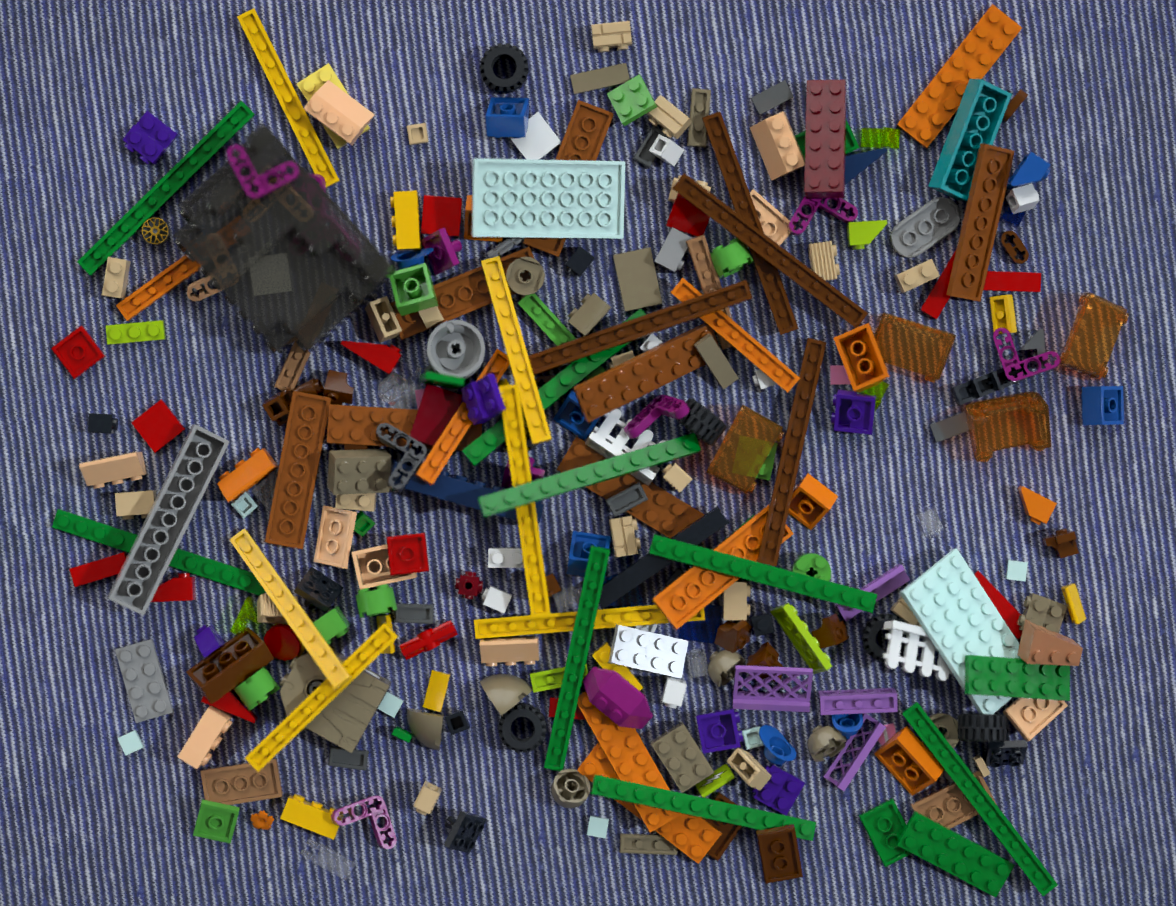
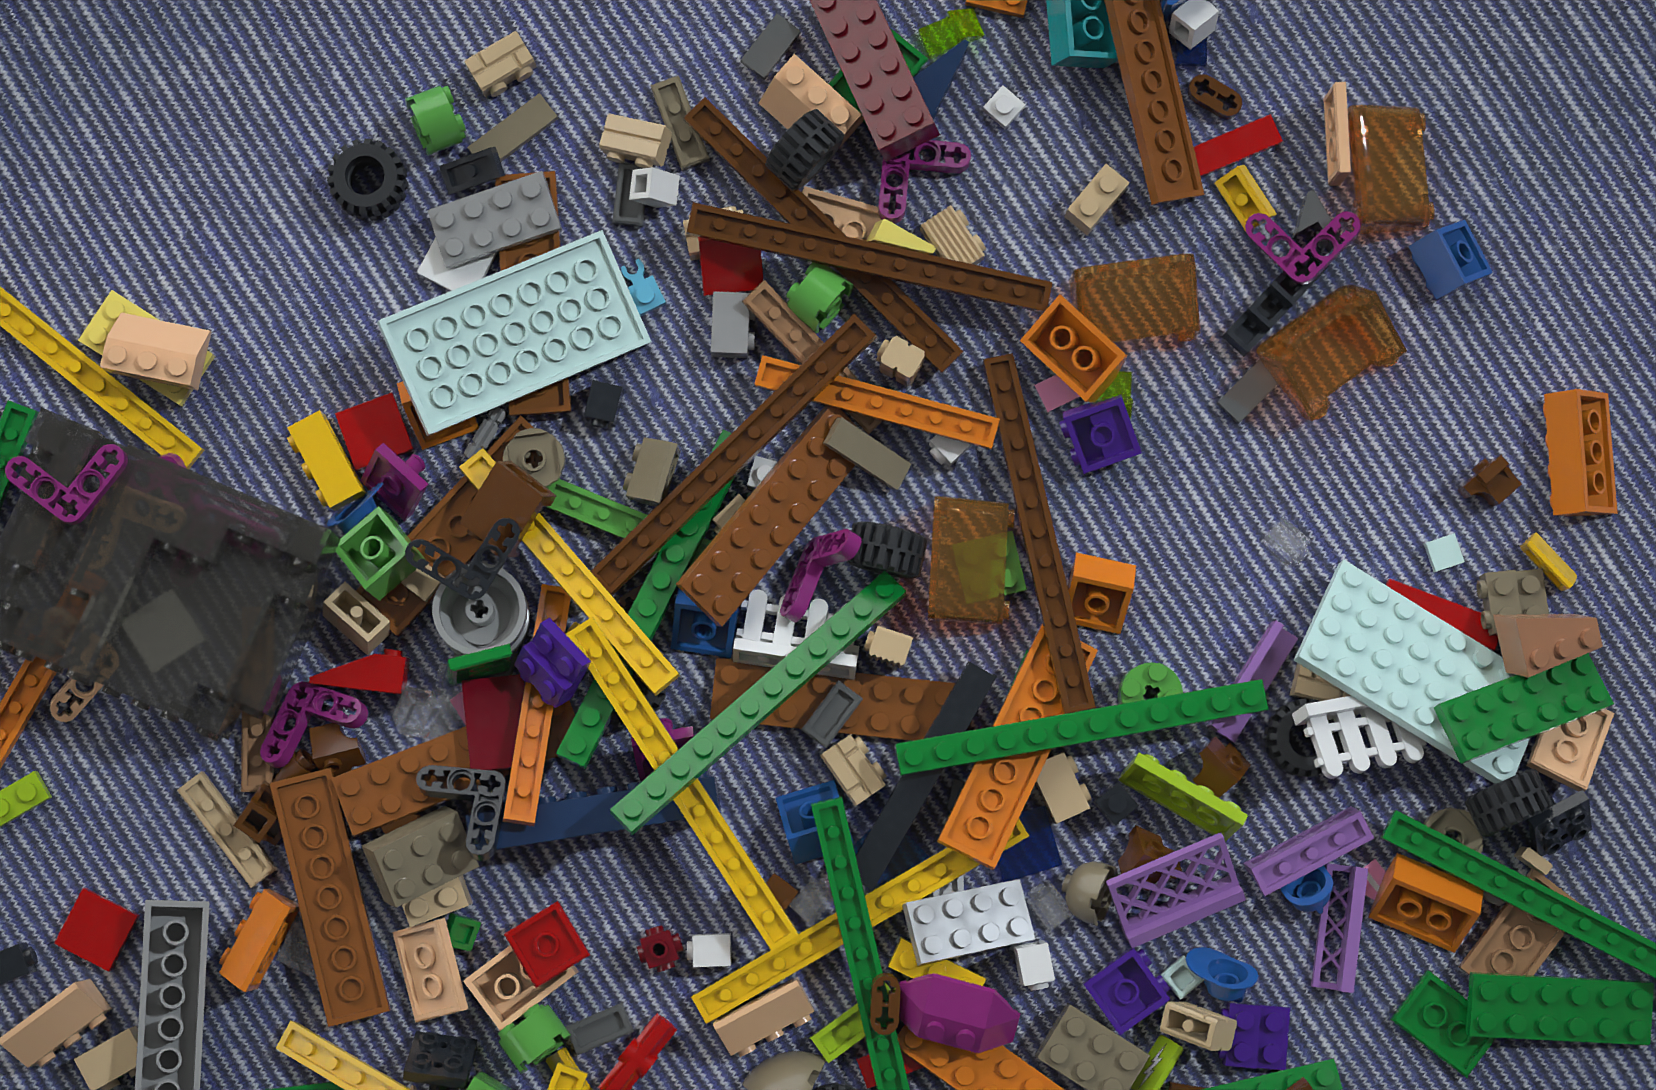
camera: 30 degrees left, 5 degrees down
light aqua tile [231,492,258,519] -> none
tan tile [407,123,429,145] -> none
blue slope [486,97,529,138] -> none
white brick [488,547,524,568] -> none
bright green plate [607,74,657,126] -> none
dark tan tile [613,247,662,312] -> none
reddish brown brick [714,620,752,653] -> none
dark tan cylinder [807,725,847,762] -> none
lime slope [847,220,887,250] -> none
light grey tile [890,197,960,258] -> none
red tile [920,248,957,319] -> none
orange slope [1018,486,1057,525] -> none
none -> tan tile [177,771,278,888]
none -> magenta beam [260,682,368,768]
none -> bright green brick [405,85,466,156]
none -> black beam [405,518,521,600]
none -> light grey plate [427,171,562,269]
none -> black plate [439,147,505,195]
none -> reddish brown panel [460,461,557,558]
none -> medium azure plate [621,259,666,317]
none -> black tyre [765,109,844,191]
none -> light yellow slope [867,219,936,255]
none -> reddish brown beam [870,973,901,1035]
none -> tan brick [876,336,925,387]
none -> white plate [982,85,1025,129]
none -> light nougat tile [1323,82,1351,186]
none -> orange slope [1543,389,1618,517]

